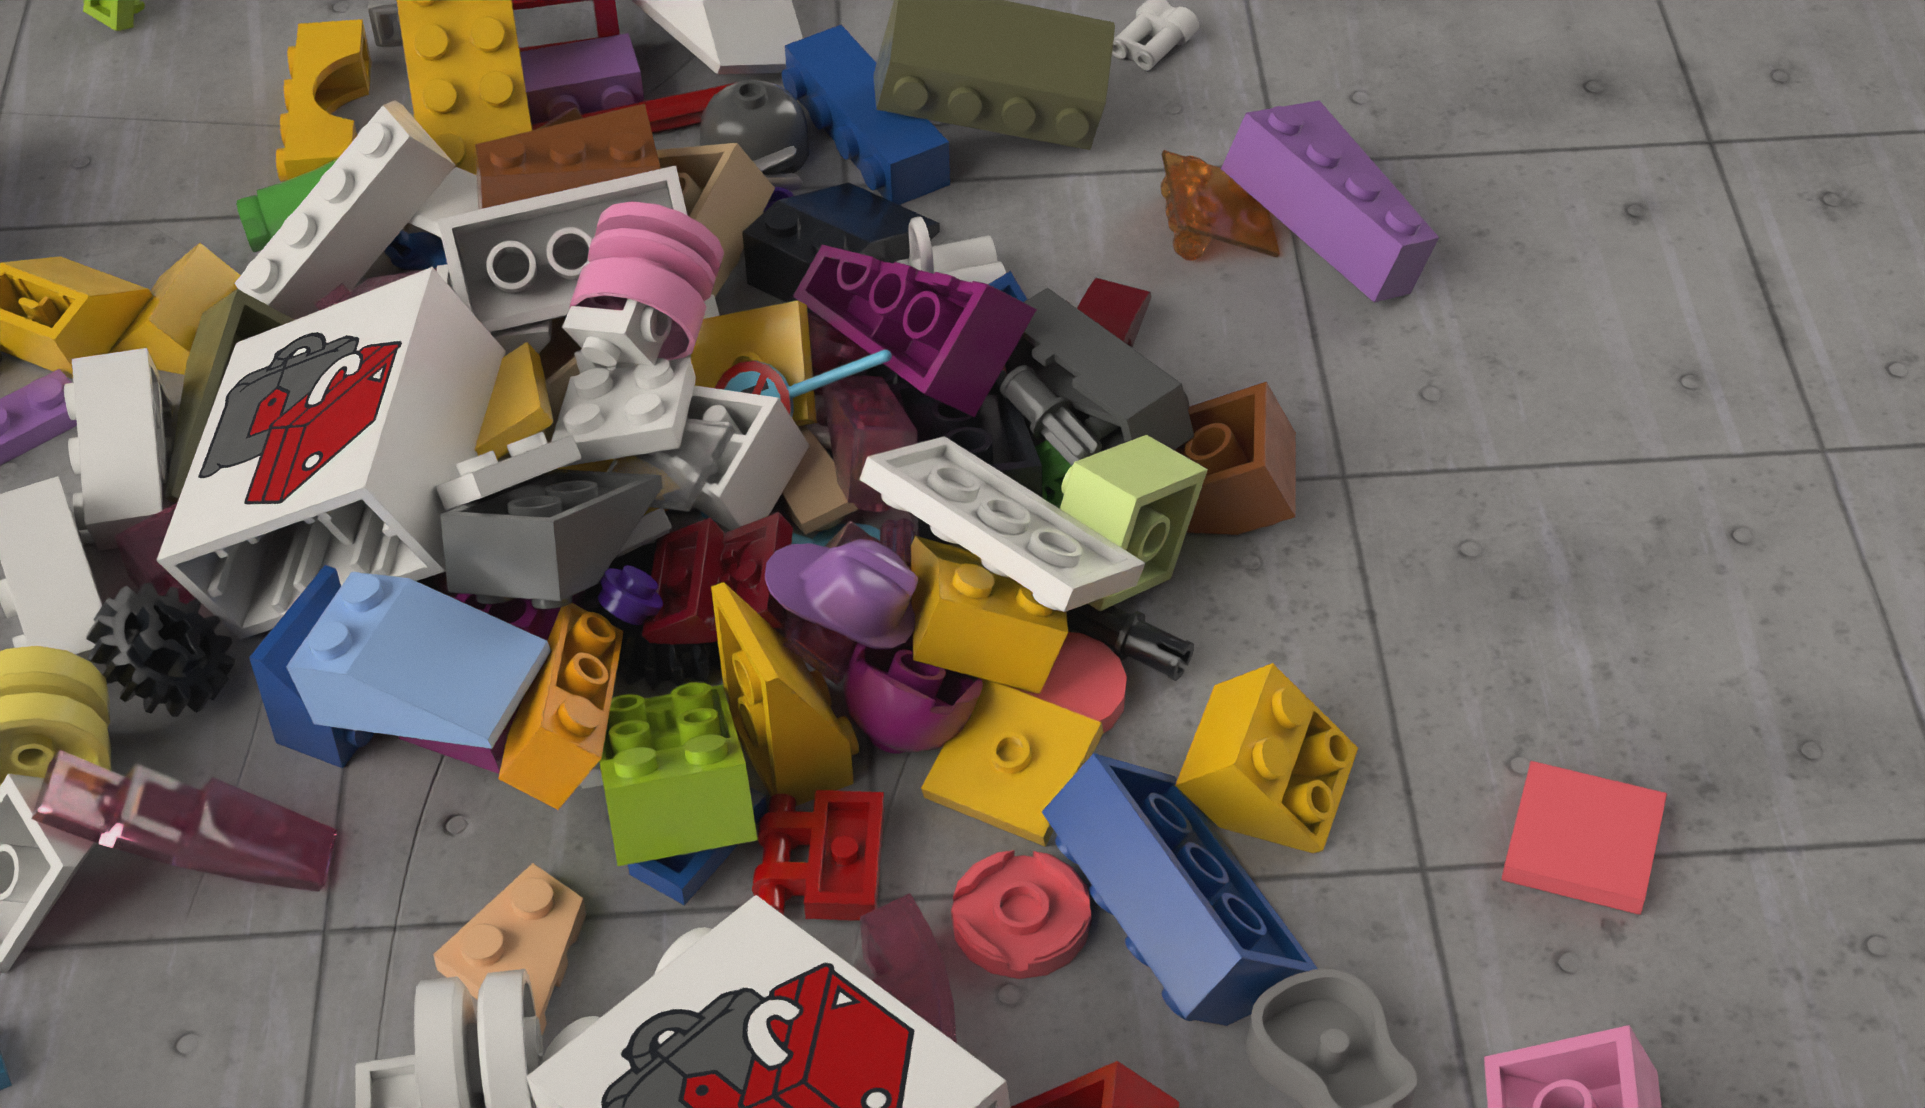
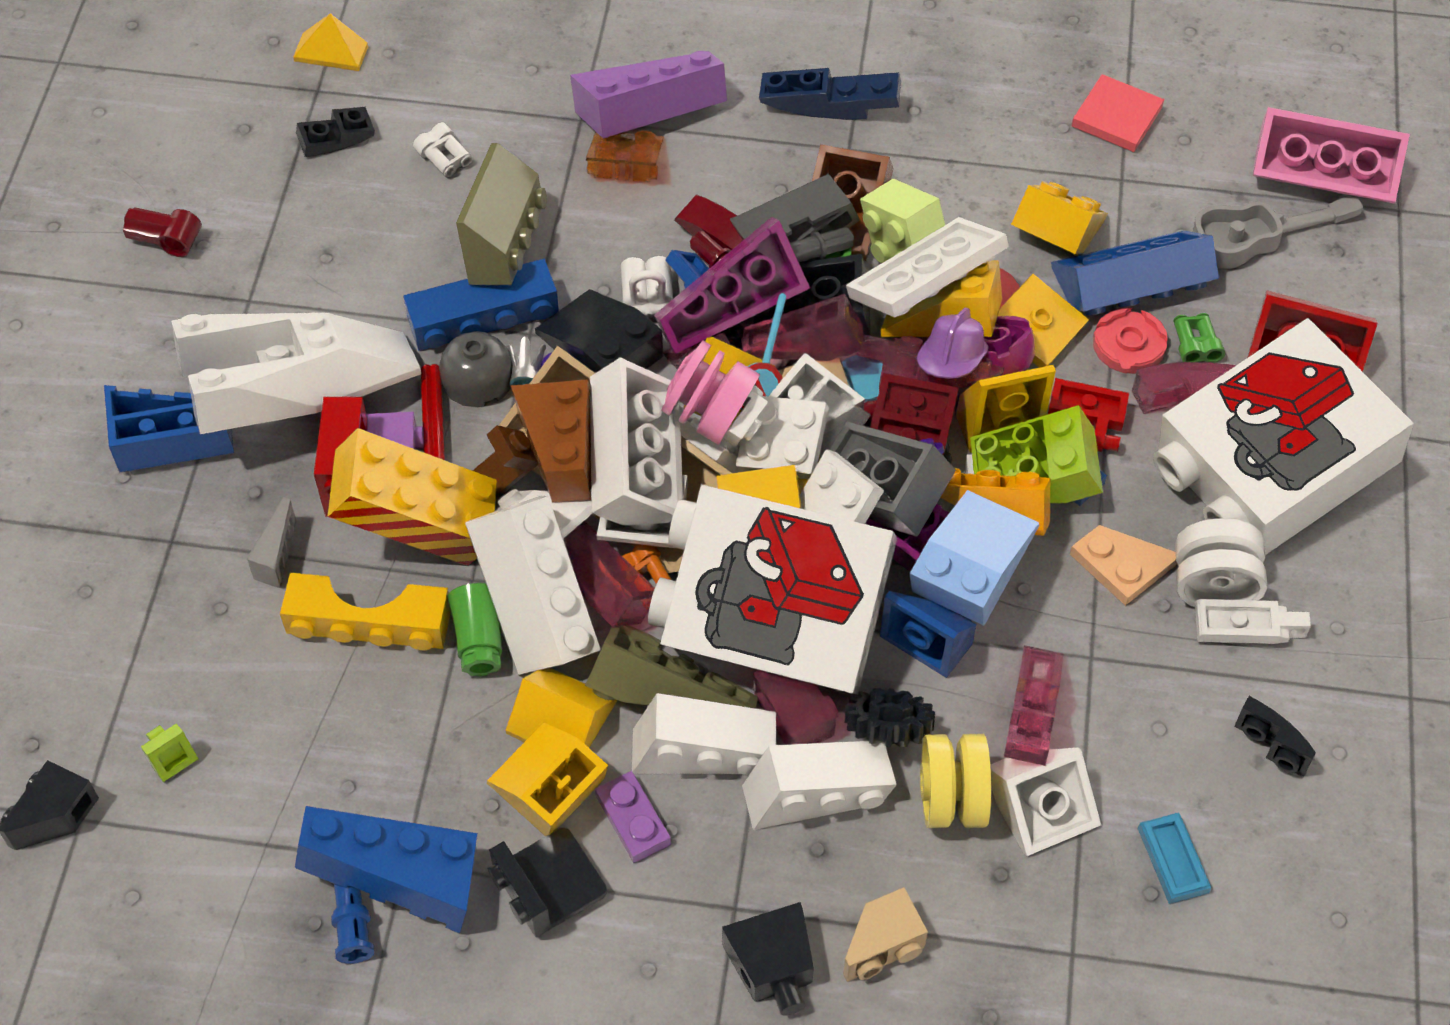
camera: 80 degrees left, 10 degrees up
none -> dark blue slope [759,68,901,120]
none -> bright green piece [1173,313,1226,365]

